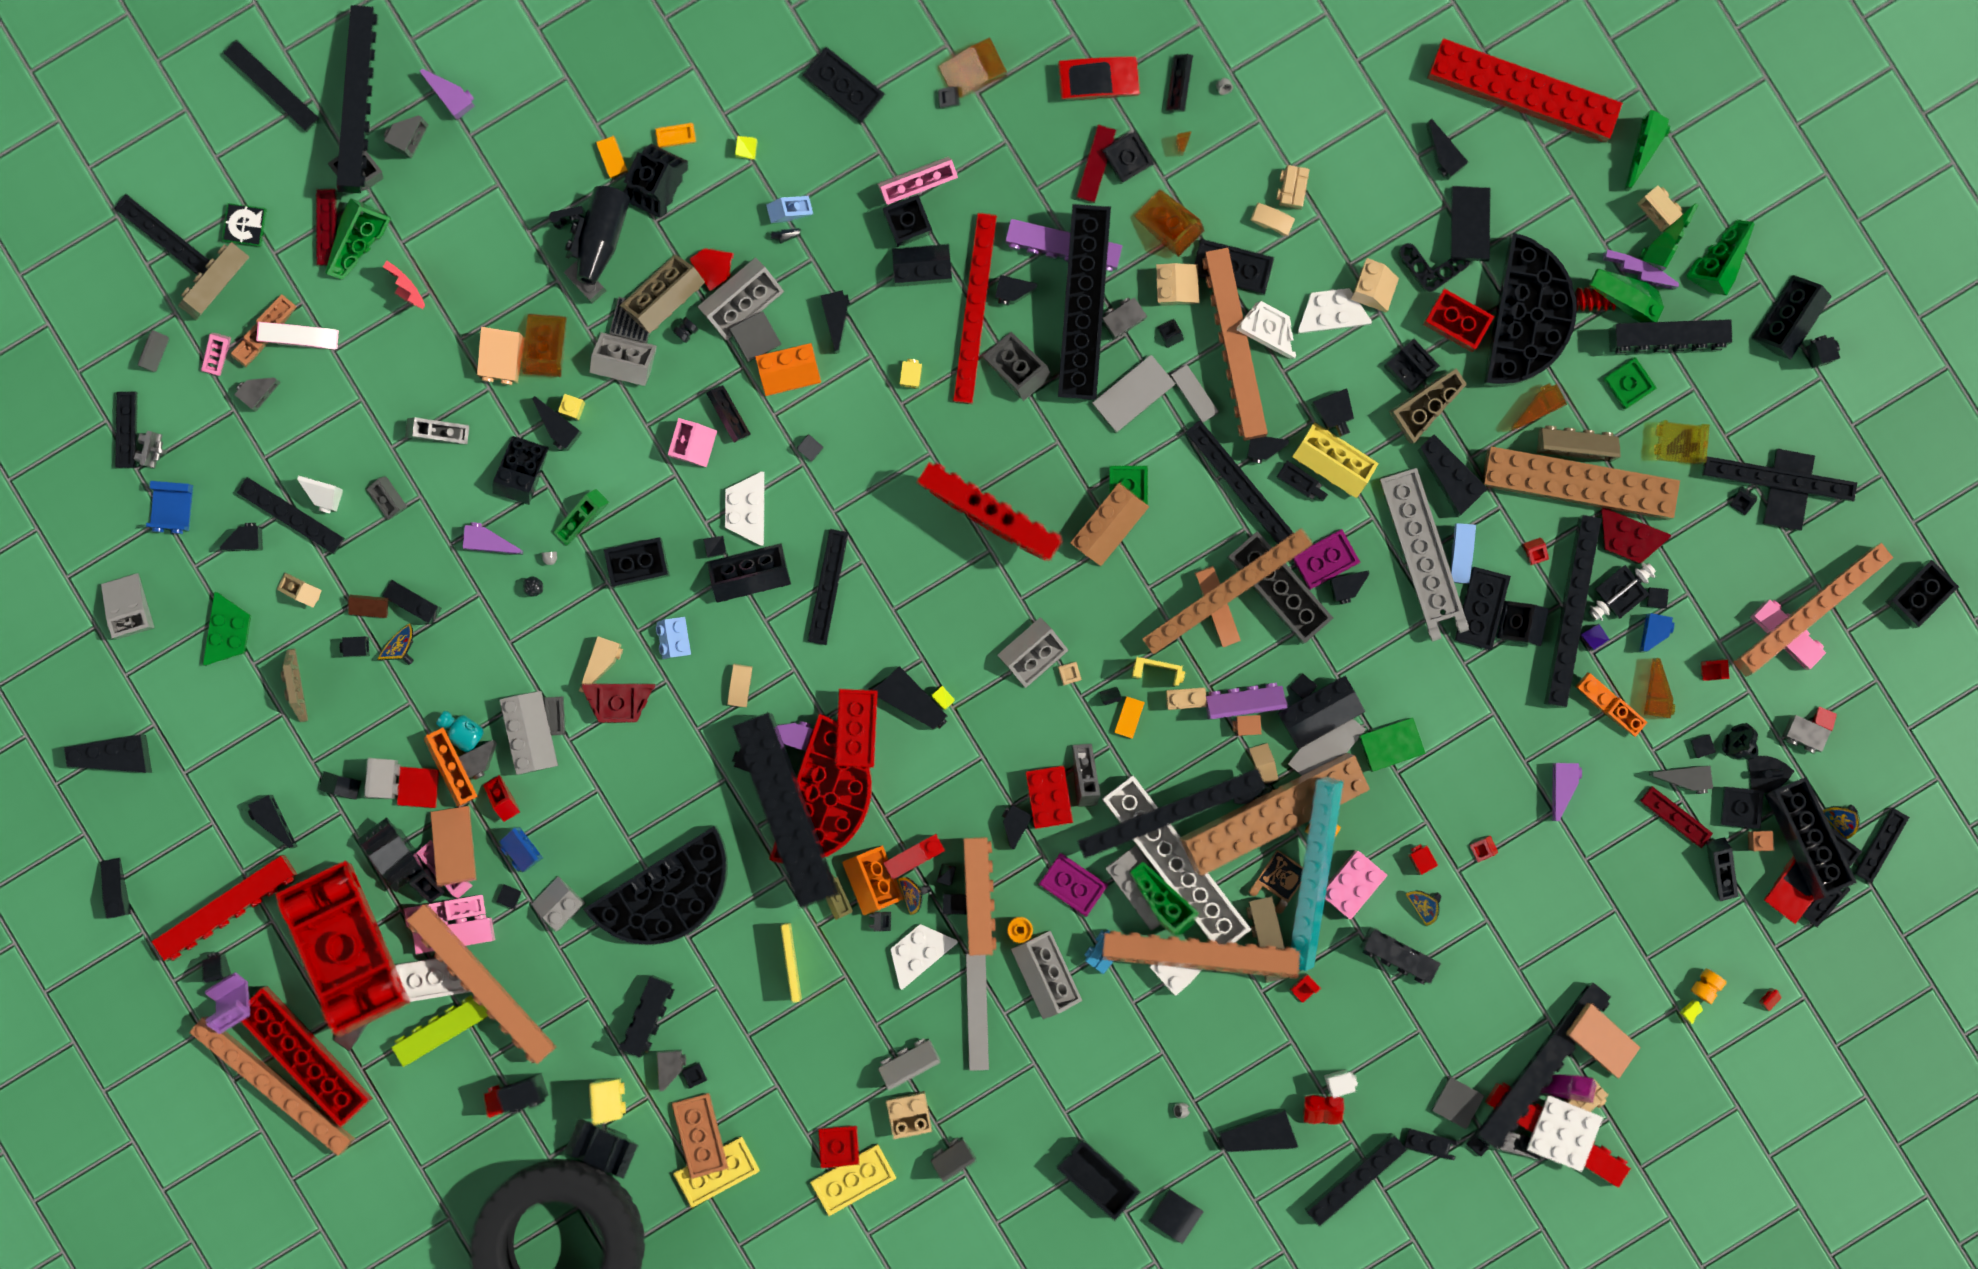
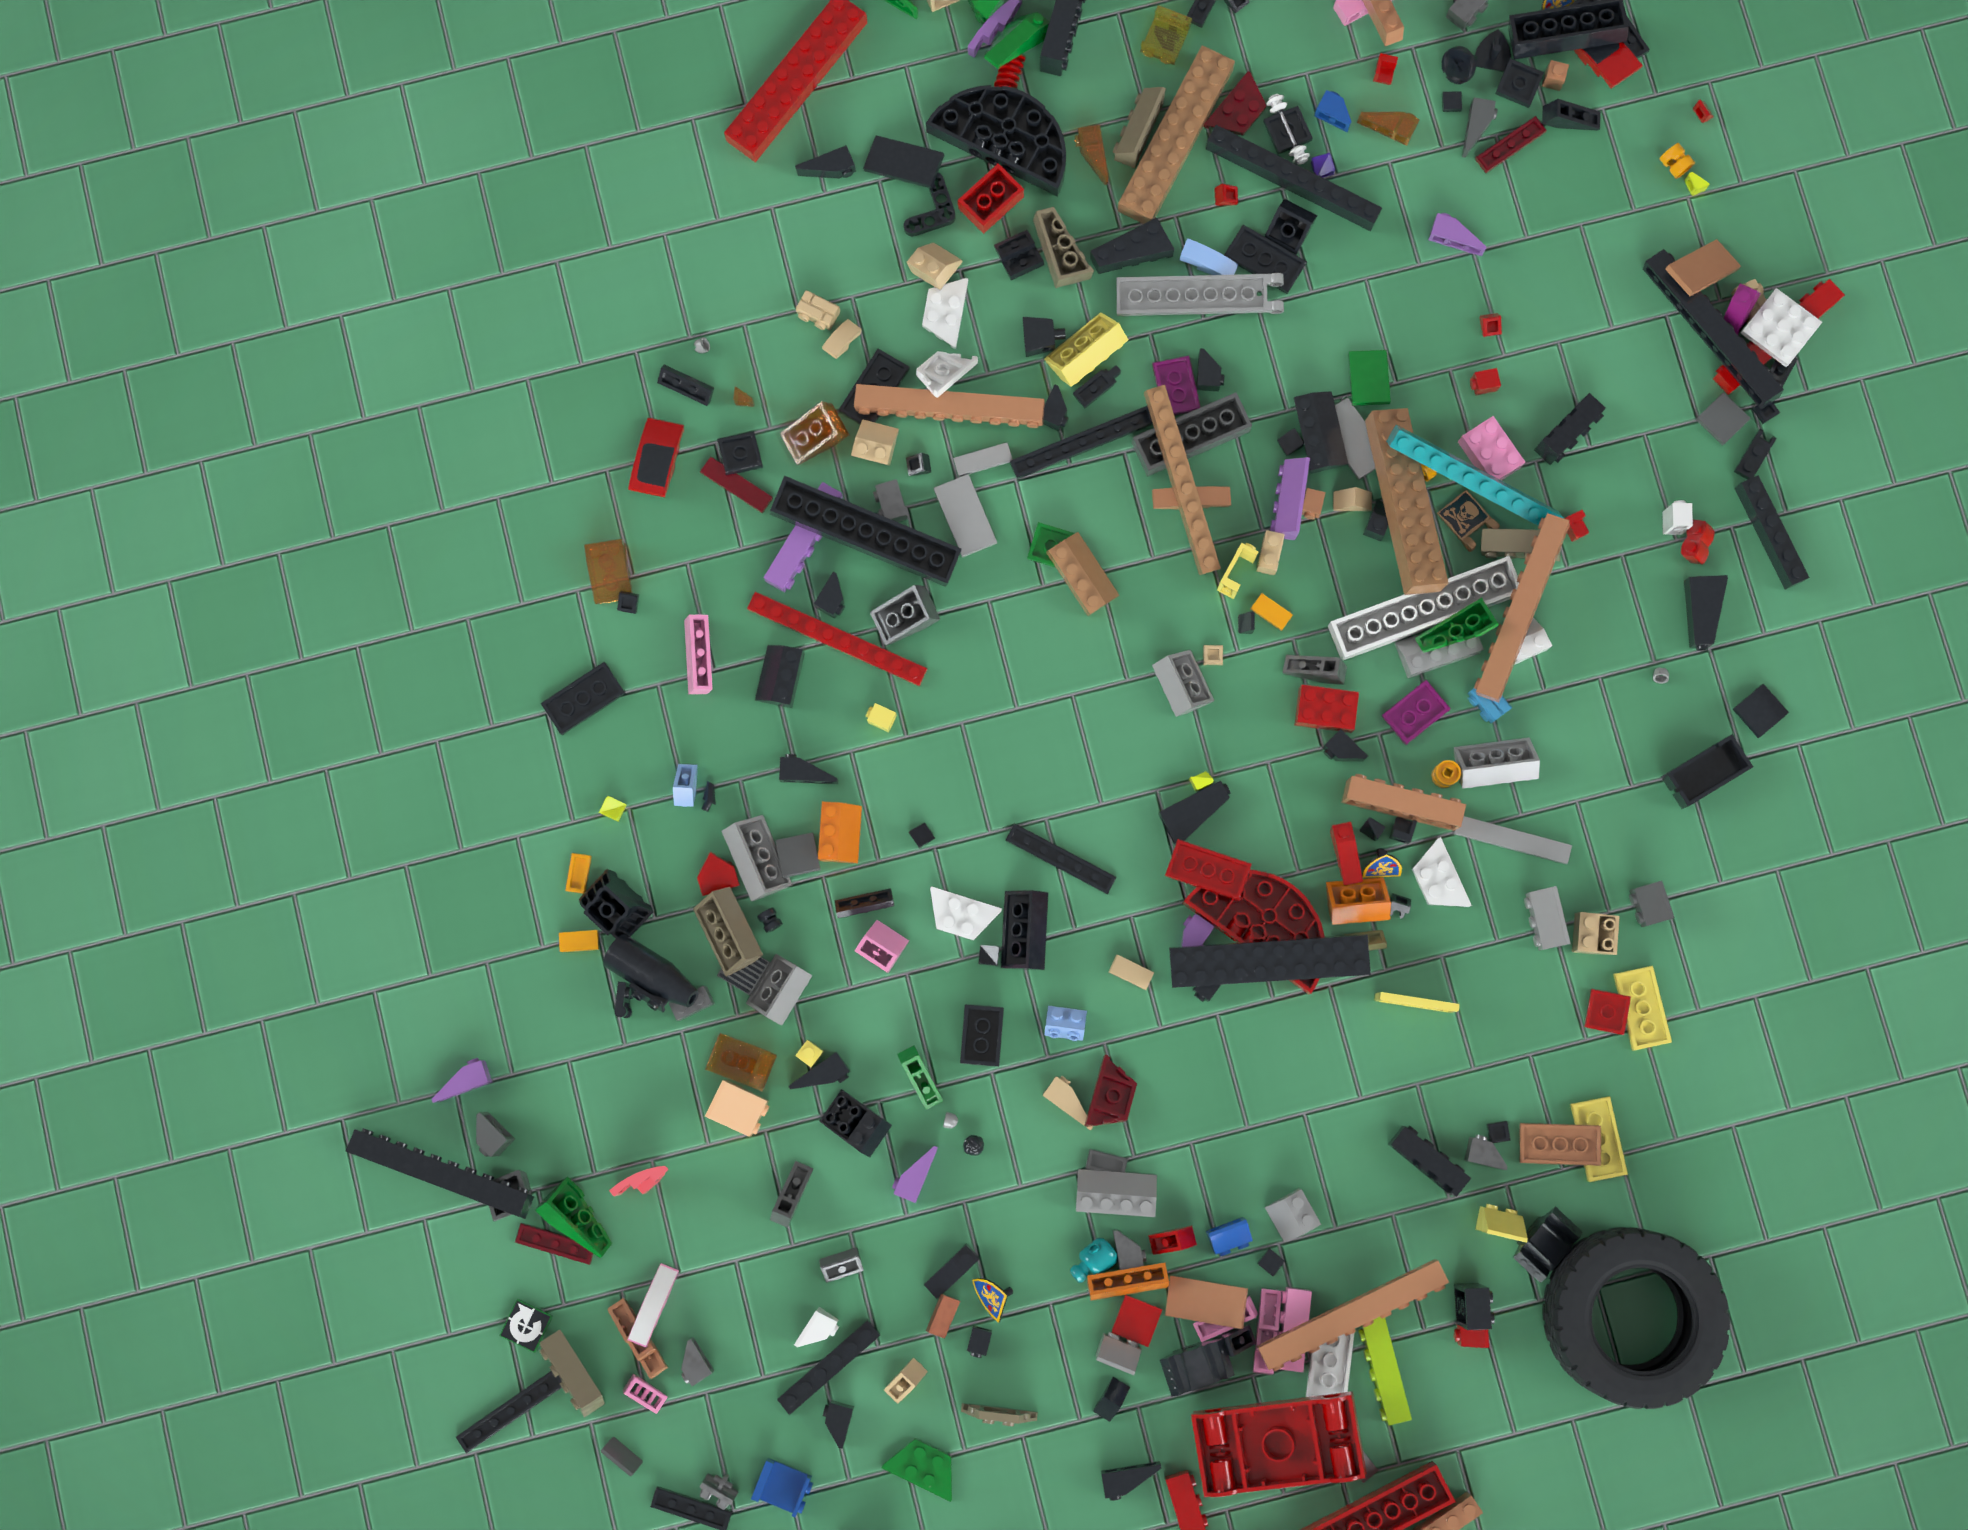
camera: 65 degrees left, 5 degrees down
black tile [224,40,320,132] -> none
black brick [584,826,728,945] -> none
black brick [883,195,933,248] -> none
red brick [917,462,1062,562] -> none
black brick [1077,768,1265,859] -> none
shield [1406,890,1441,926] -> none
orange slope [1576,672,1648,737] -> none
green tile [1603,357,1657,410] -> none
black tile [1647,587,1669,609] -> none

